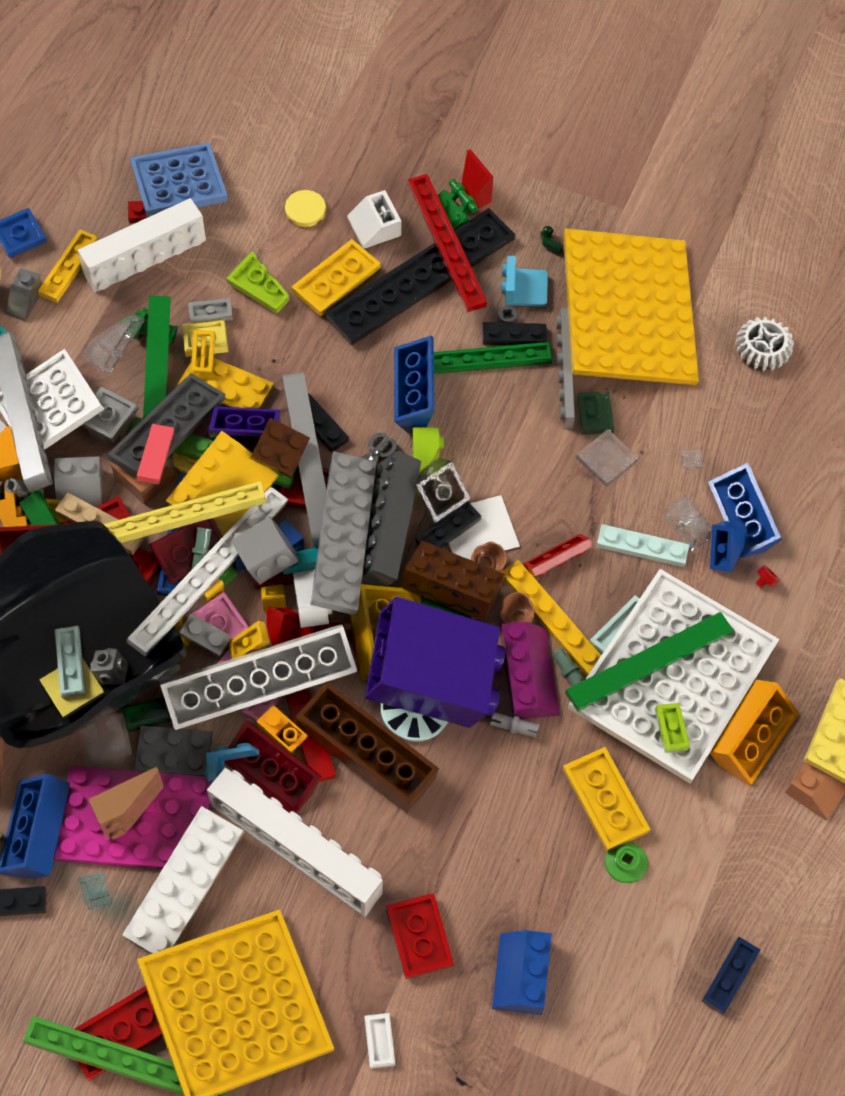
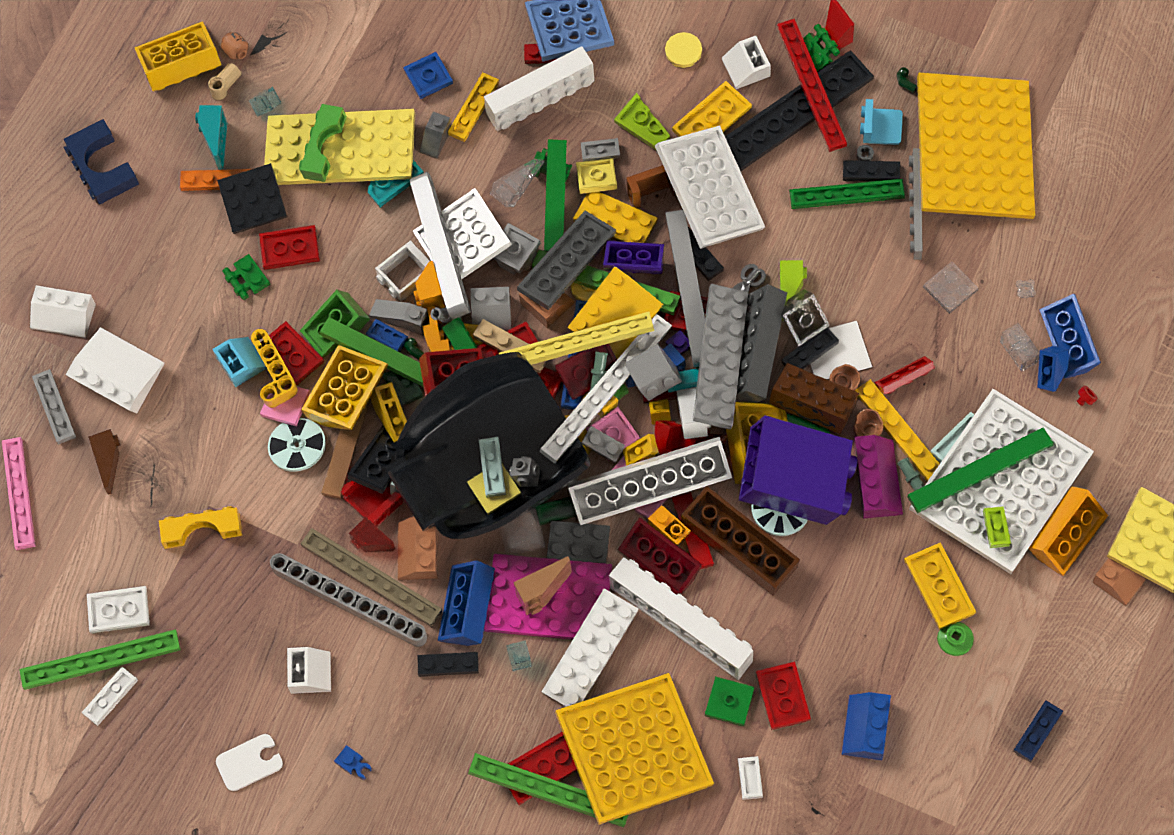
camera: 10 degrees right, 5 degrees up
coral tile [137,424,174,484] -> none
yellow tile [191,330,215,375] -> none
dark azure bracket [204,743,259,783] -> none
reddish brown plate [250,418,310,478] -> none
blue slope [394,335,434,433] -> none
light grey pin [490,712,540,739] -> none
clear green plate [577,392,614,435] -> none
light aqua plate [596,524,689,568] -> none
white gear [735,316,794,371] -> none
none -> dark orange panel [626,165,676,209]
none -> white plate [655,126,765,249]
none -> dark purple plate [665,330,690,355]
none -> green plate [705,676,755,726]

